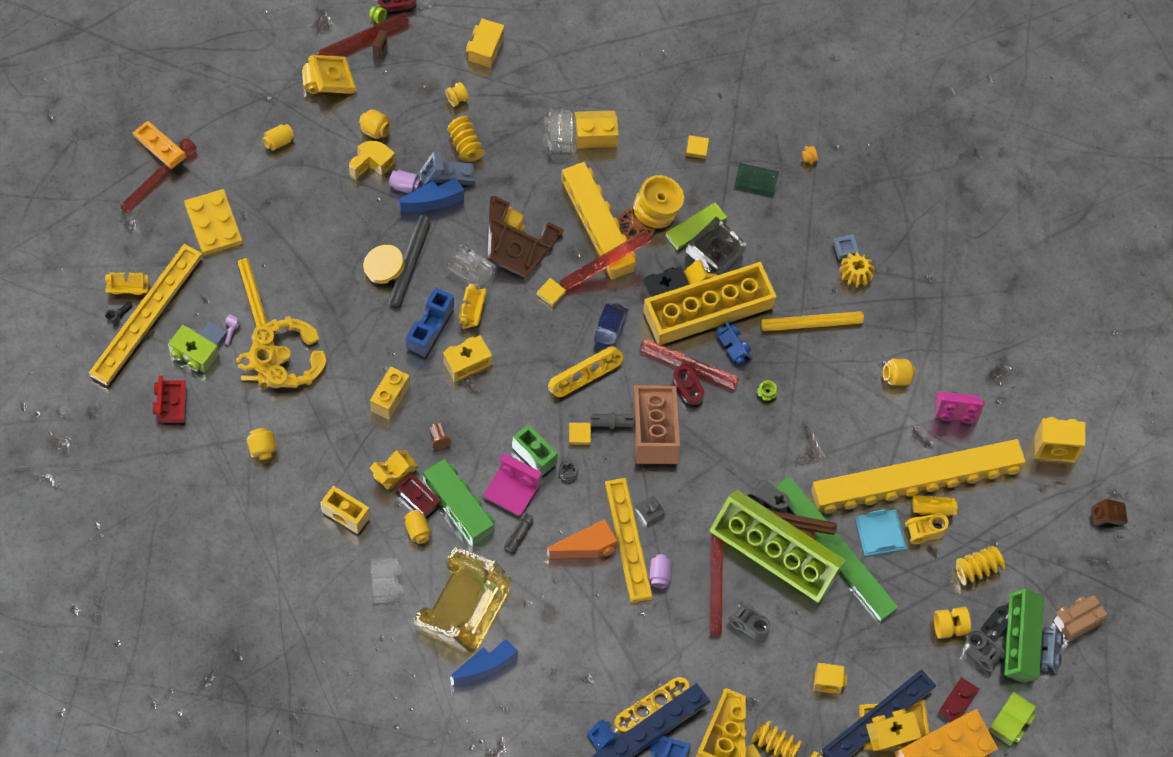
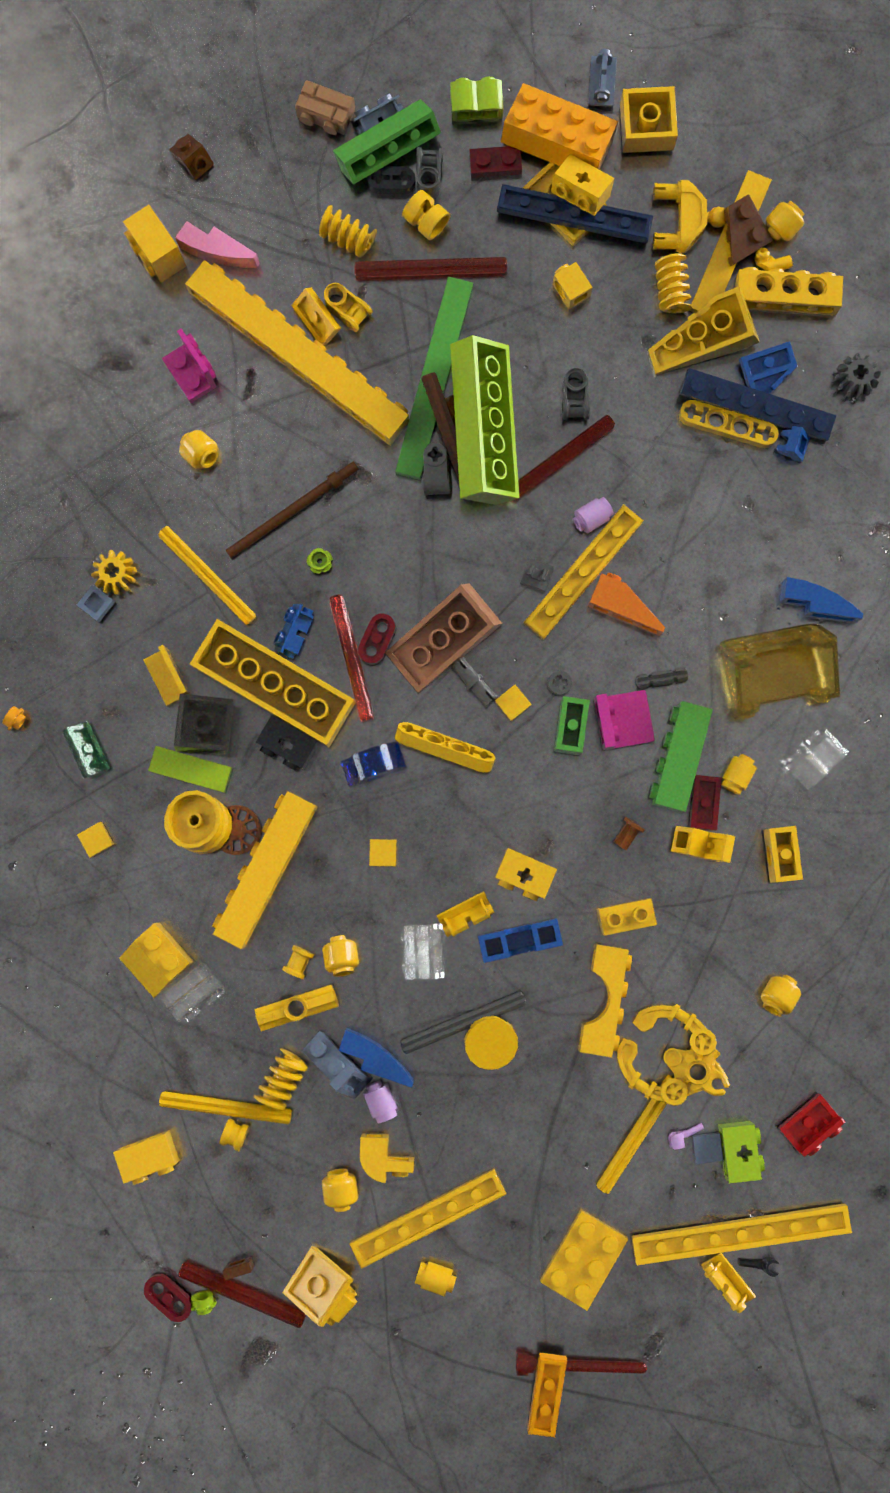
camera: 120 degrees left, 20 degrees up
reddish brown wing [488,195,564,277] -> none
clear red axle [559,230,652,290] -> none
yellow panel [684,260,718,285] -> none
medium azure piece [855,509,907,557] -> none
none -> yellow panel [143,645,191,707]
none -> yellow axle [159,1091,292,1124]
none -> bright pink slope [175,221,260,268]
none -> reddish brown bar [225,461,359,558]
none -> yellow piece [254,984,339,1031]
none -> yellow bush [282,945,314,979]
none -> yellow tile [349,1168,506,1269]
none -> clear red axle [354,257,507,277]
none -> yellow arch [578,944,632,1057]

